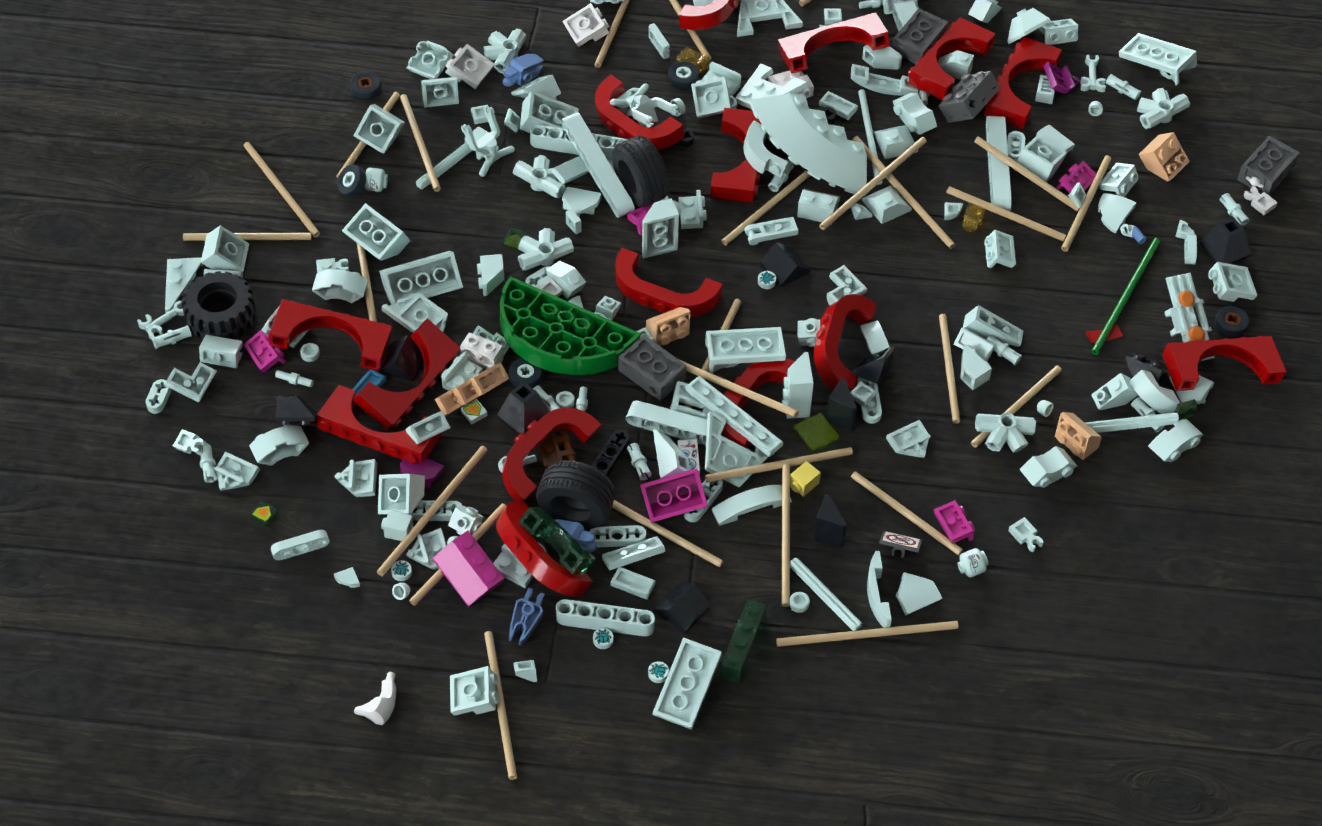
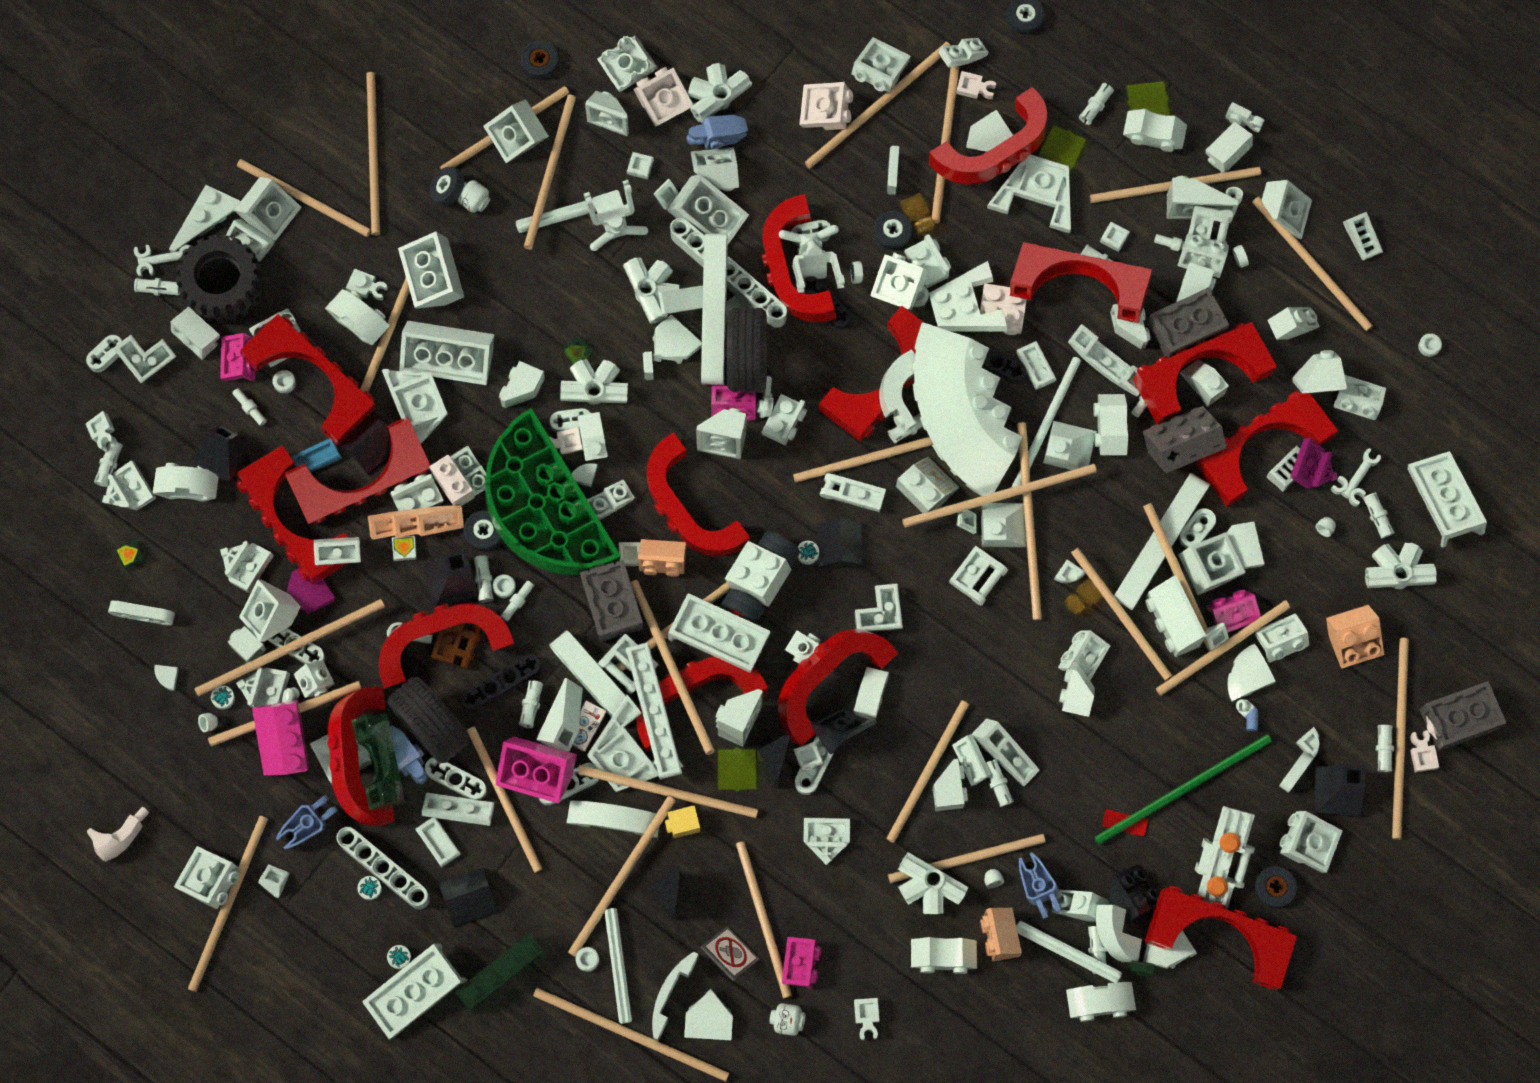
camera: 30 degrees right, 20 degrees up
none -> light aqua brick [721,531,800,624]
none -> light aqua plate [949,546,1008,606]
none -> medium blue hinge [1019,853,1062,919]
none -> light aqua slope [1059,661,1095,717]
none -> light aqua slope [1145,575,1206,657]
none -> tan piece [1392,638,1409,840]

